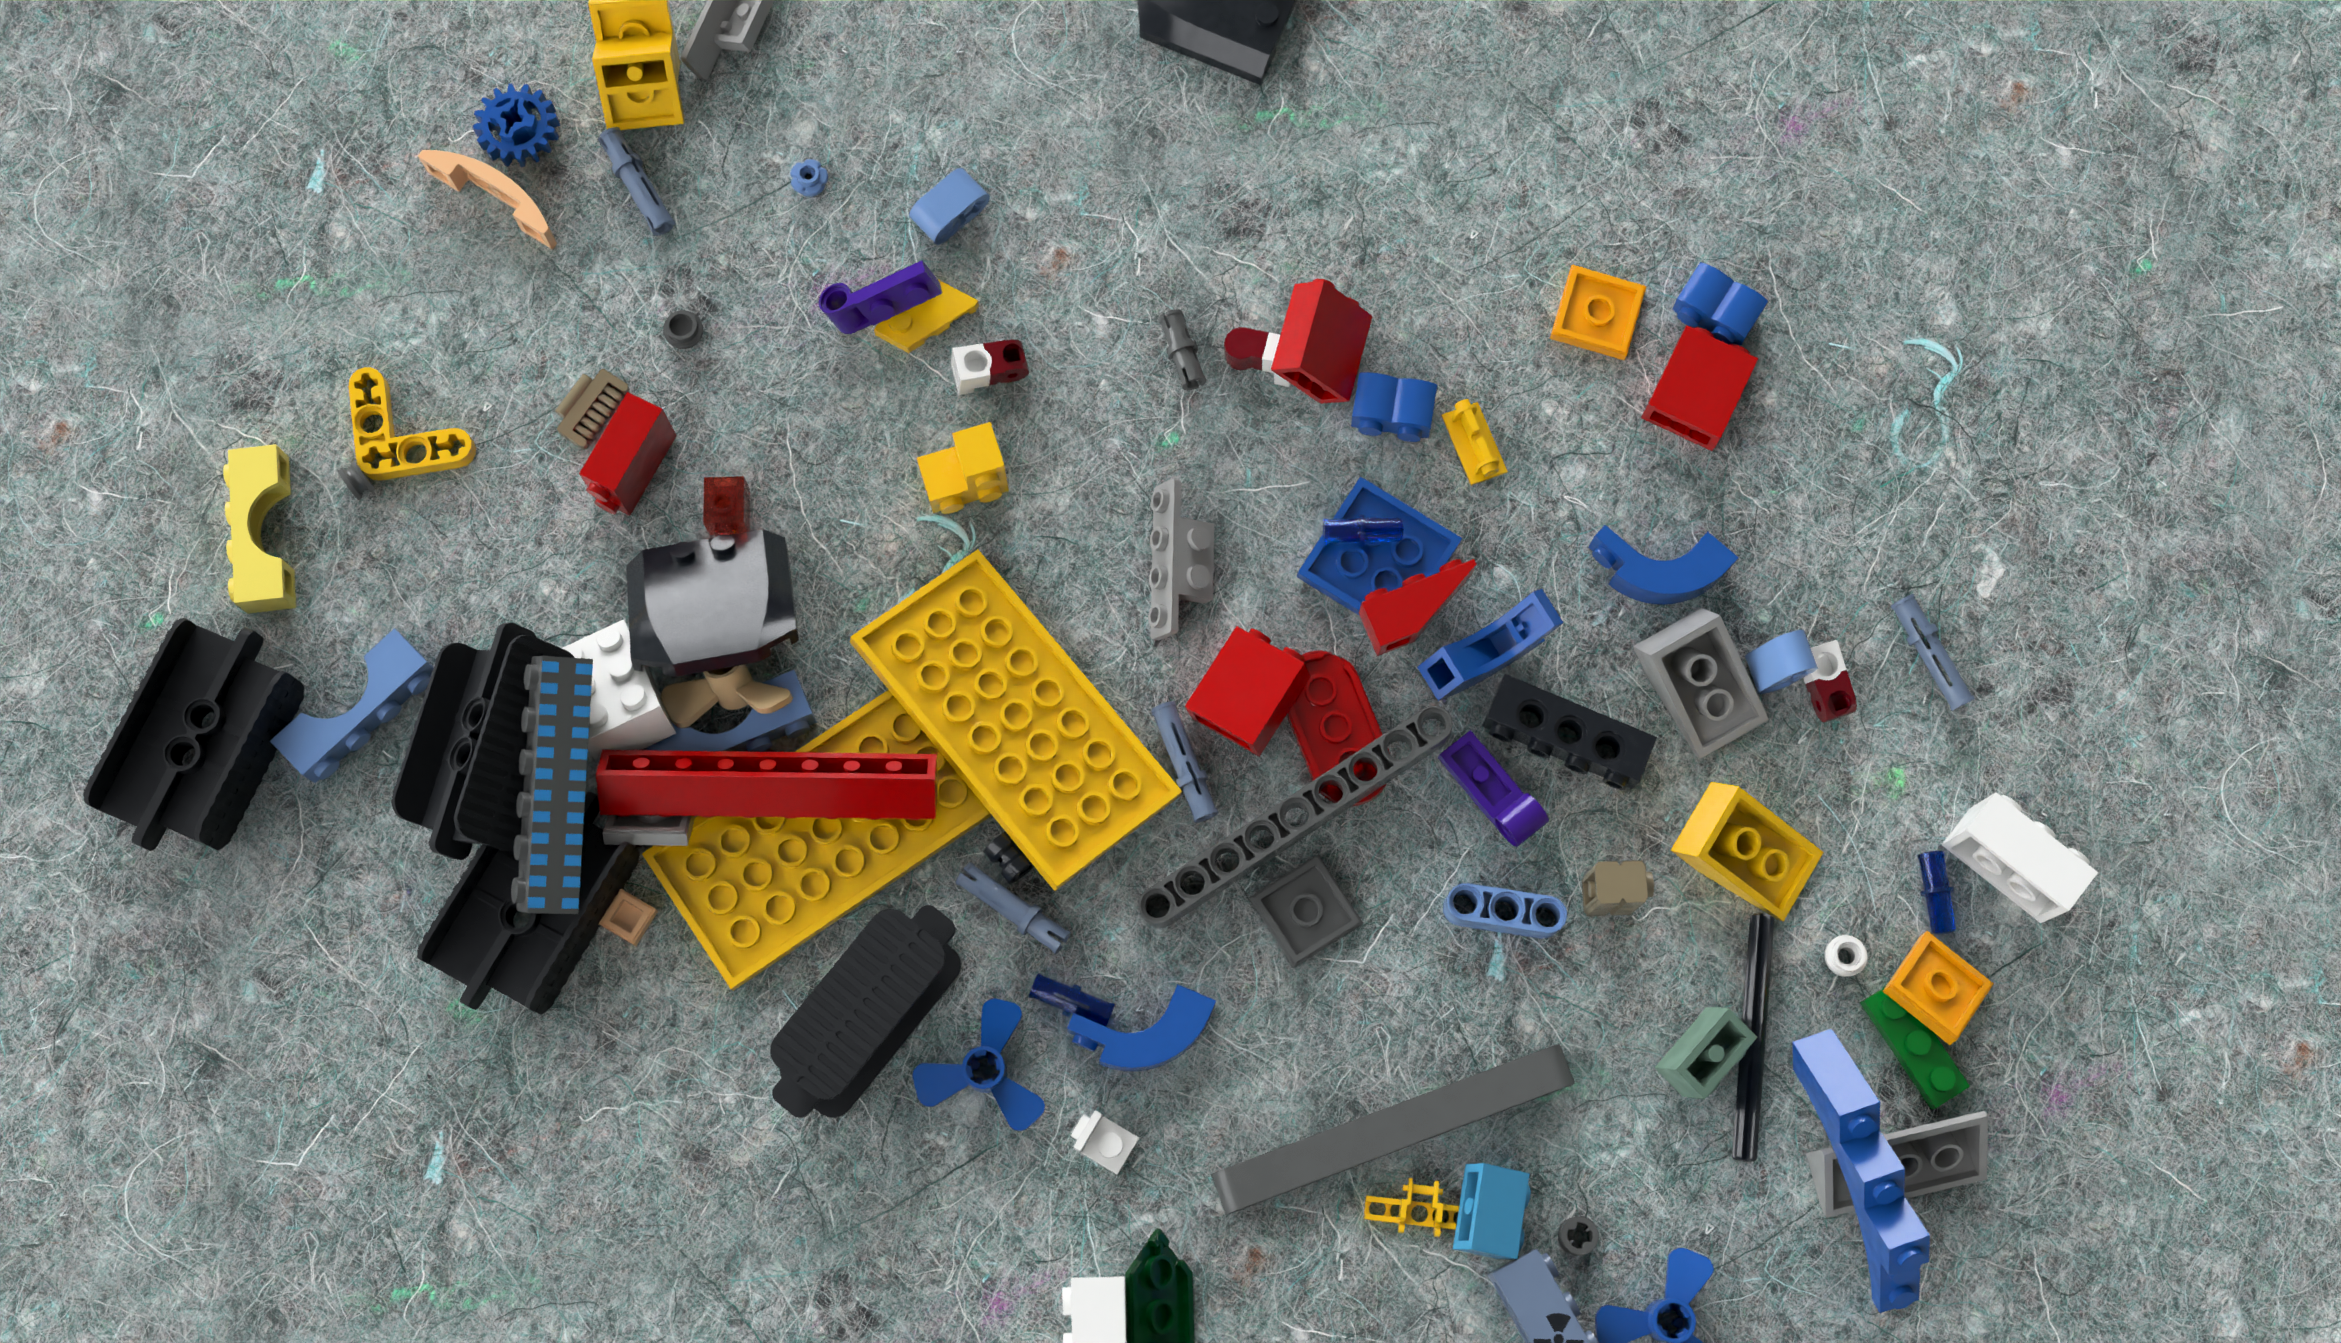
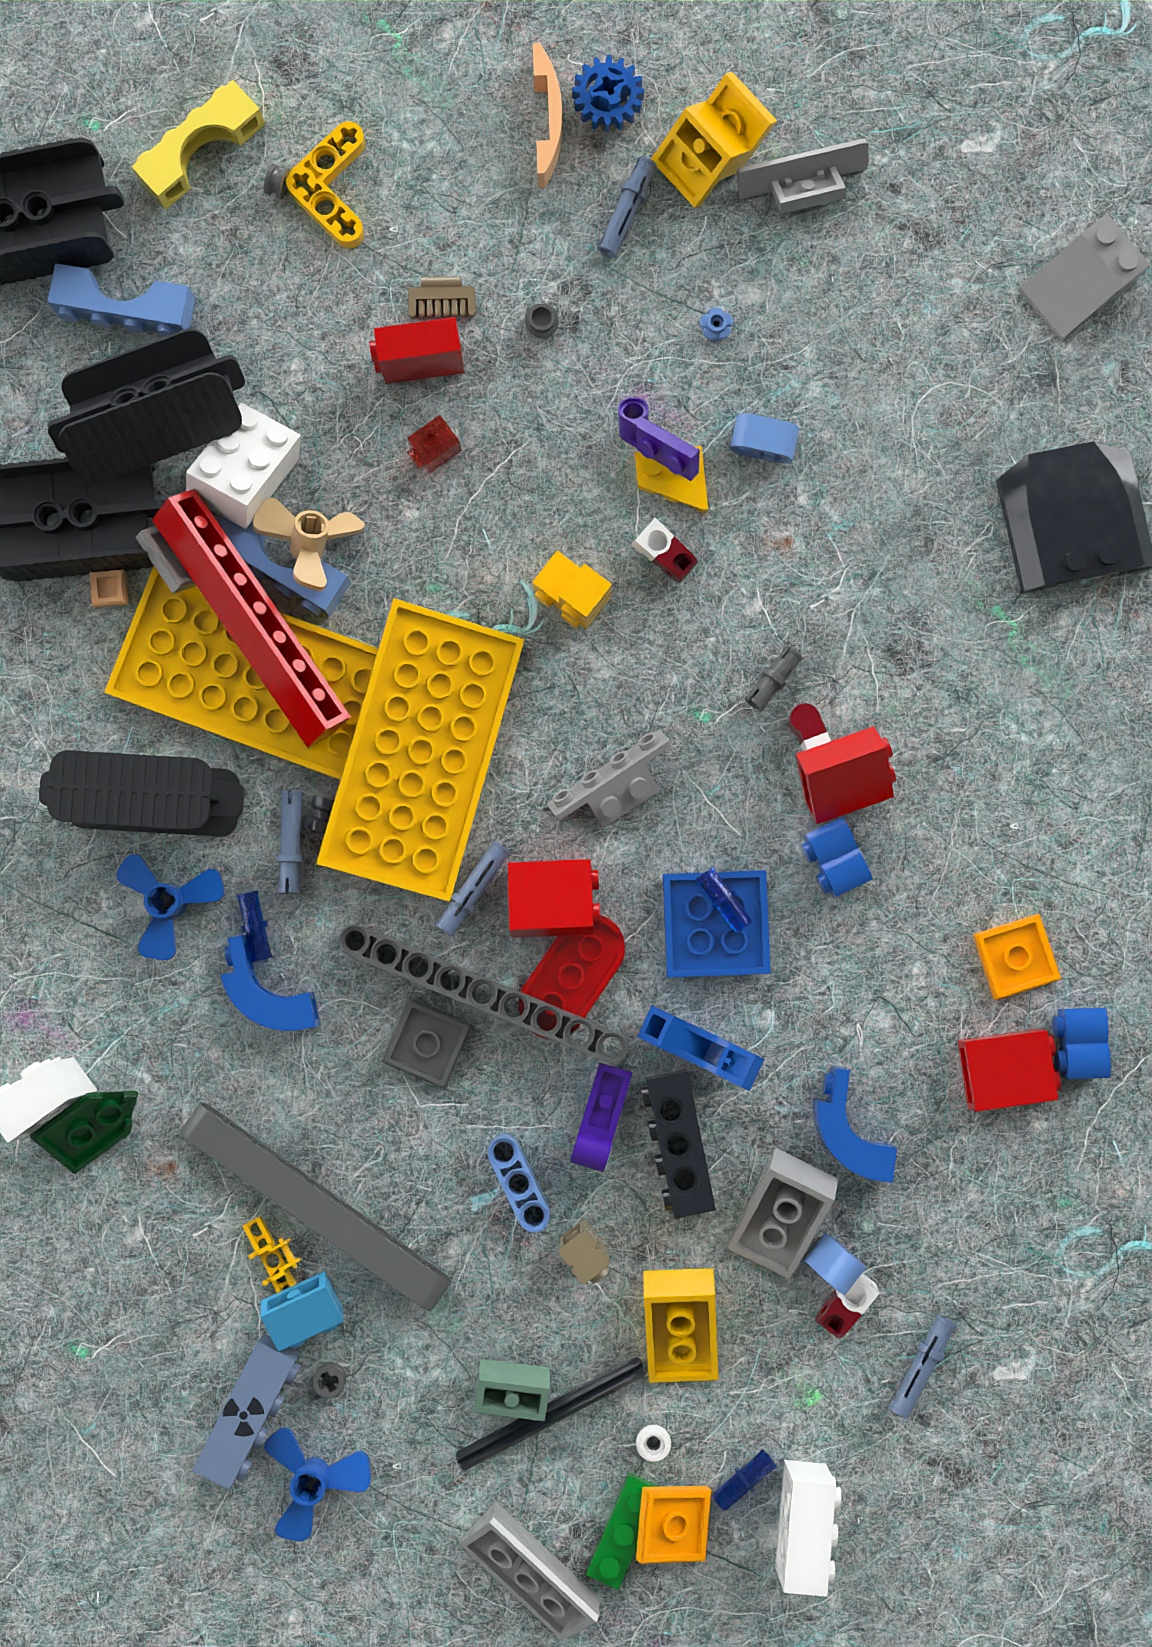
camera: 55 degrees right, 10 degrees up
dark grey brick [511,656,593,914] -> none
wedge [626,529,799,677] -> none
white bracket [1071,1110,1139,1175] -> none
red slope [1359,559,1477,656] -> none
yellow hinge [1441,399,1508,486] -> none
blue arch [1792,1029,1930,1313] -> none

